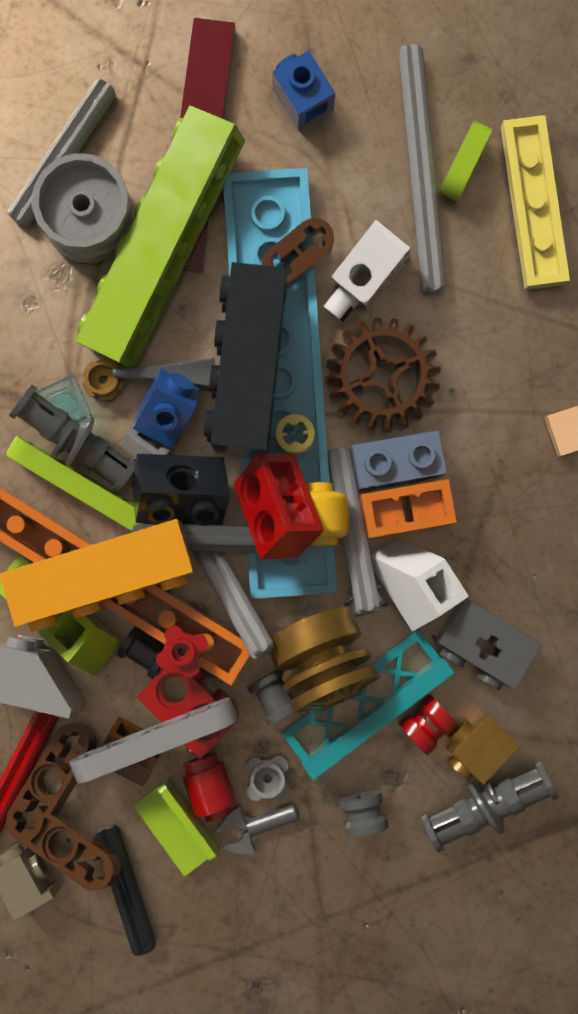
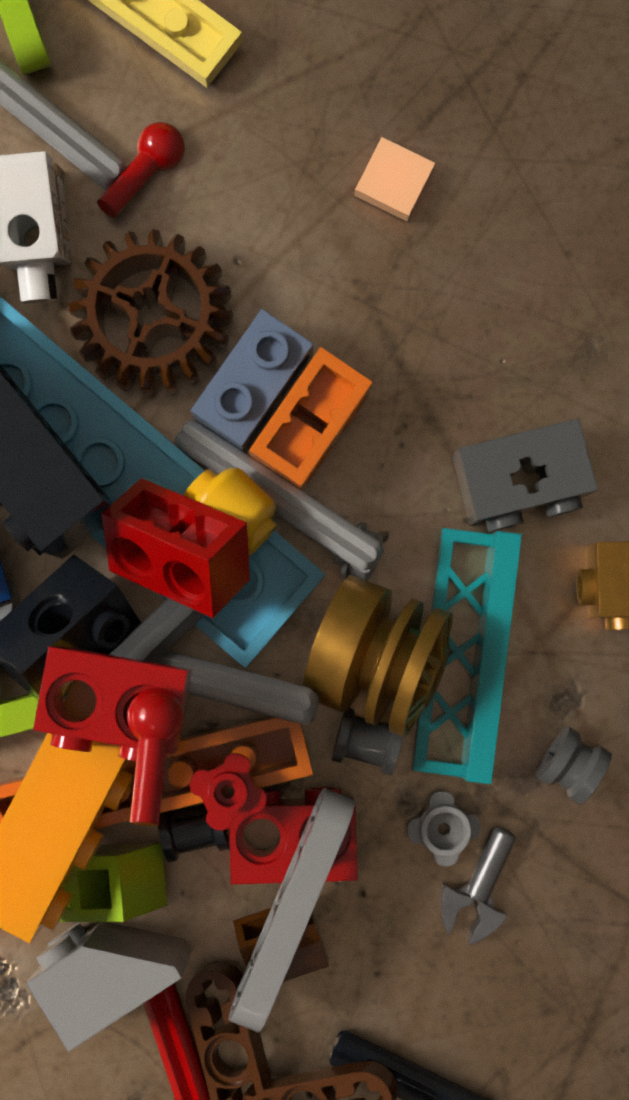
camera: 50 degrees left, 0 degrees up
lime panel [133,777,221,877] -> none
red brick [182,753,237,823] -> none
light yellow bush [275,414,315,455] -> none
white slope [370,537,469,631] -> none
red wheel [398,694,459,756] -> none
none -> red brick [33,646,193,761]
none -> red bar [97,122,185,218]
none -> red bar [127,688,184,826]

